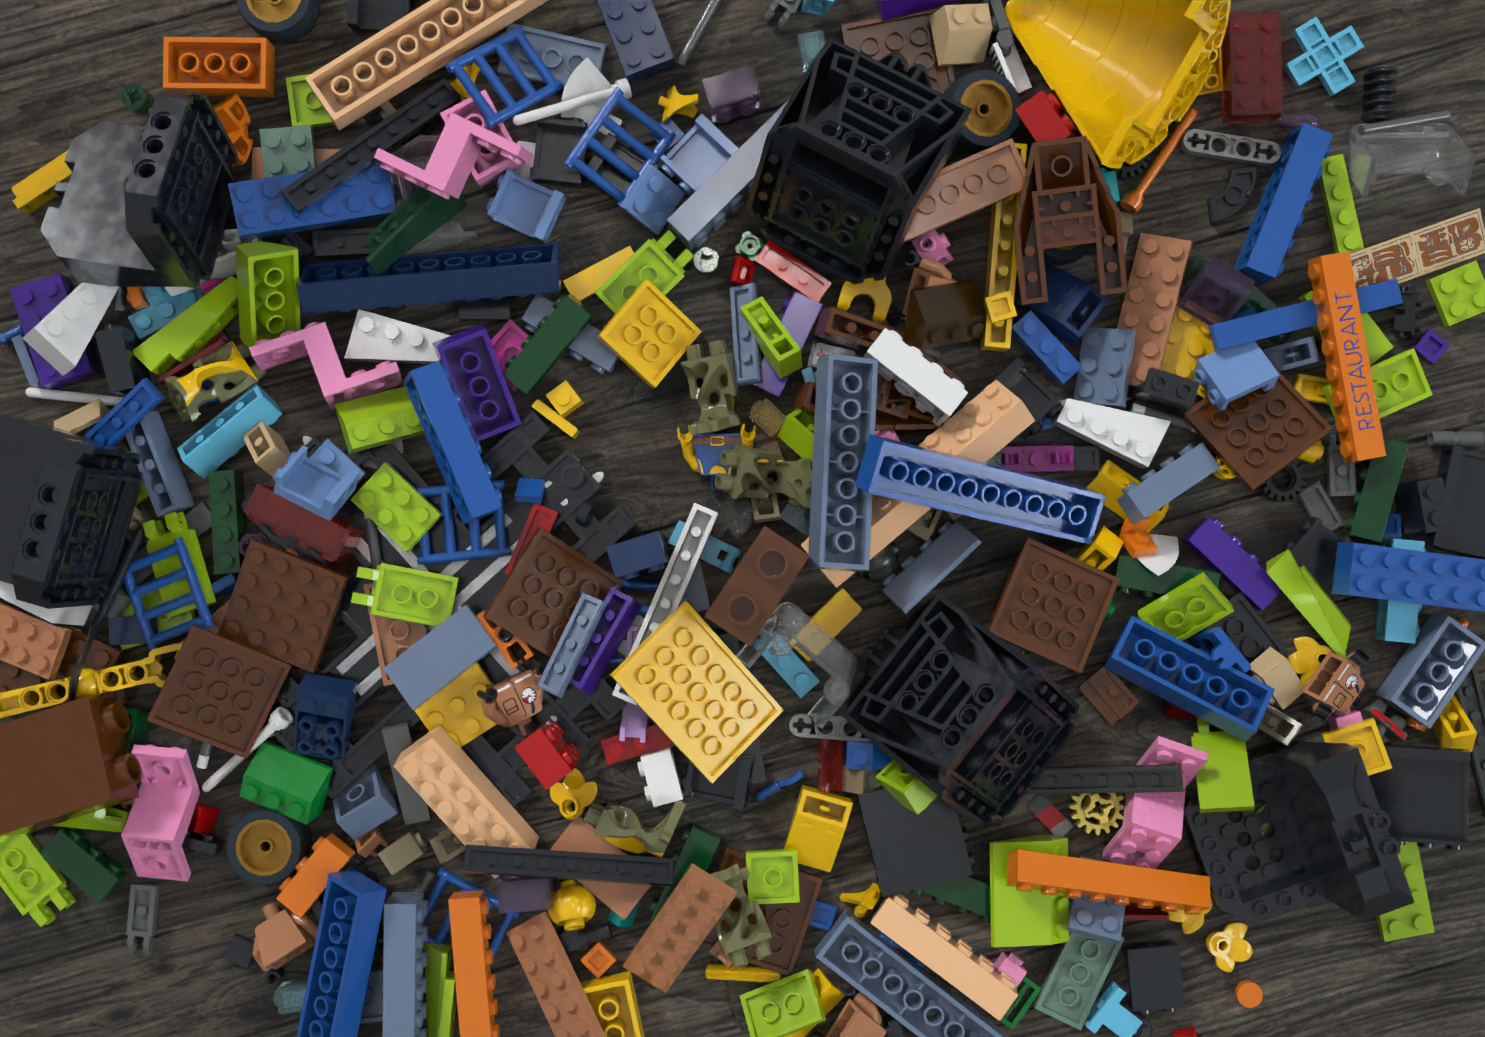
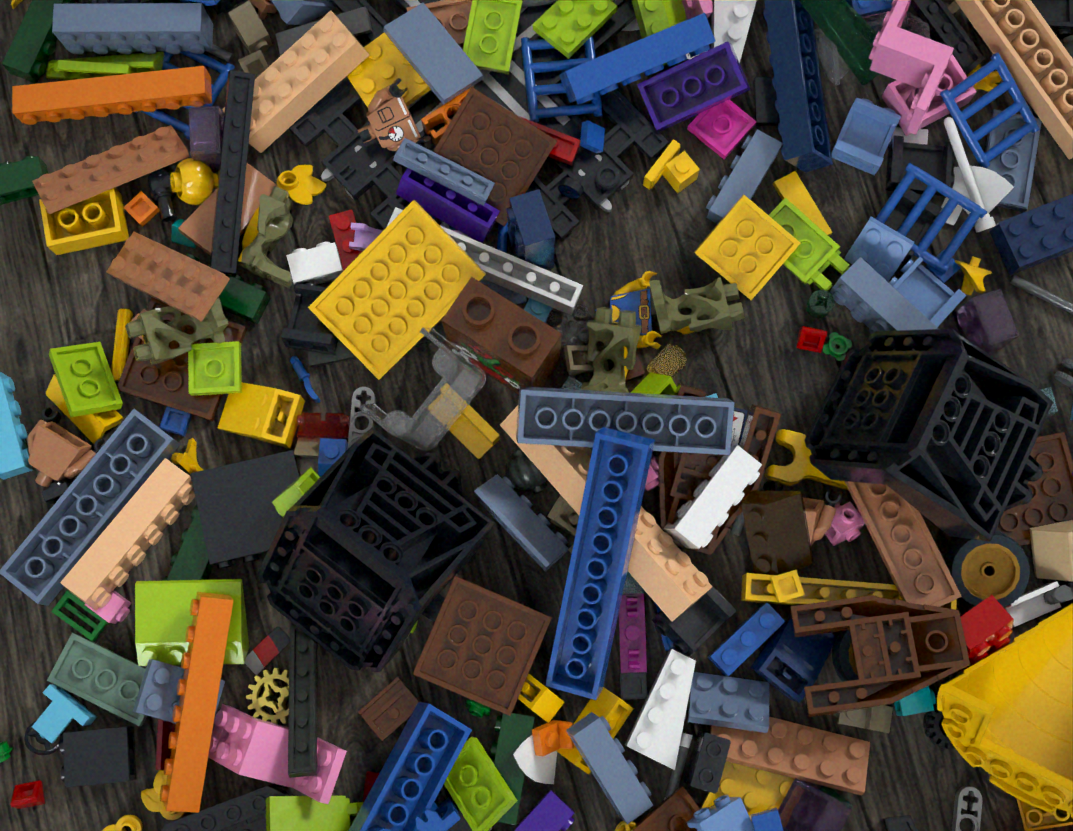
camera: 90 degrees right, 10 degrees down
dark green brick [503,295,595,394] -> none
red brick [514,719,580,790] -> none
sand blue tile [730,283,763,386] -> none
lime slope [740,296,802,379] -> none
brick [751,292,823,399] -> none
medium azure plate [753,629,820,698] -> none
plate [755,240,832,303] -> none
orange piece [1120,108,1197,214] -> none

